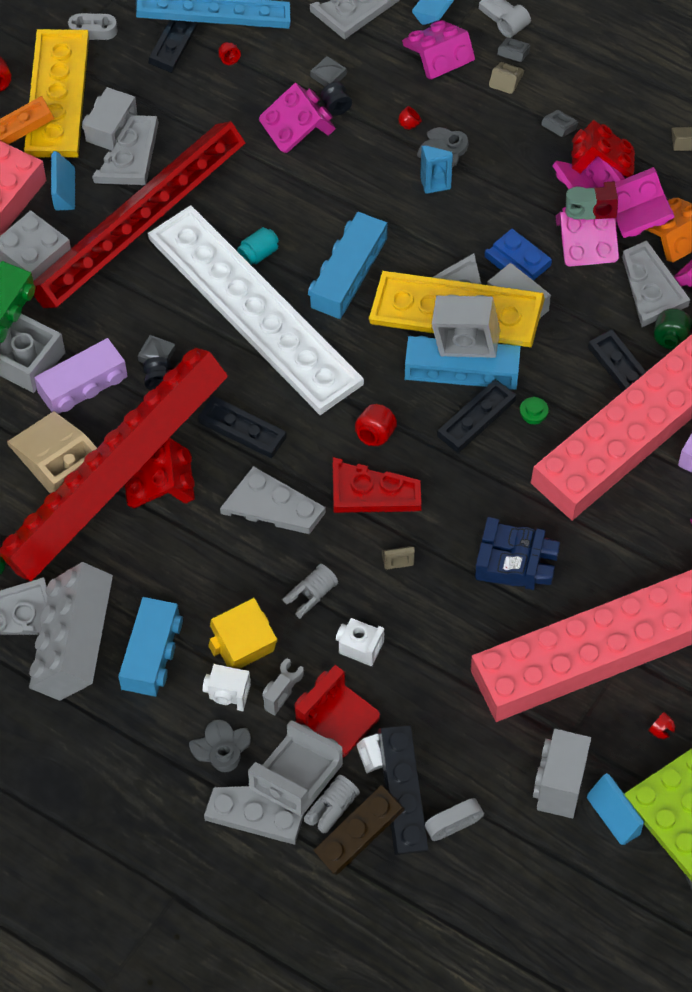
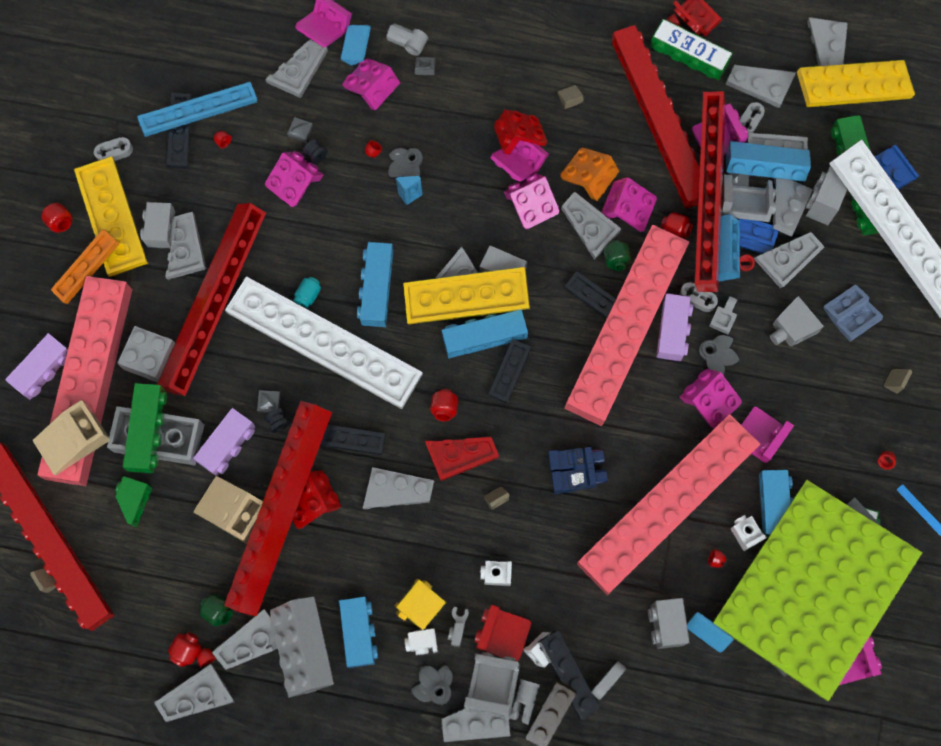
camera: 20 degrees left, 15 degrees up
dark azure slope [51,151,75,210] -> none
light grey hinge [282,564,338,619] -> none
light grey brick [432,294,500,358] -> none
blue plate [484,229,552,281] -> none
dark tan slope [489,62,524,94] -> none
green plate [520,397,548,425] -> none
dark grey tile [541,110,578,137] -> none
leg [565,181,618,220] -> none
dark pink bracket [615,167,675,238] -> none

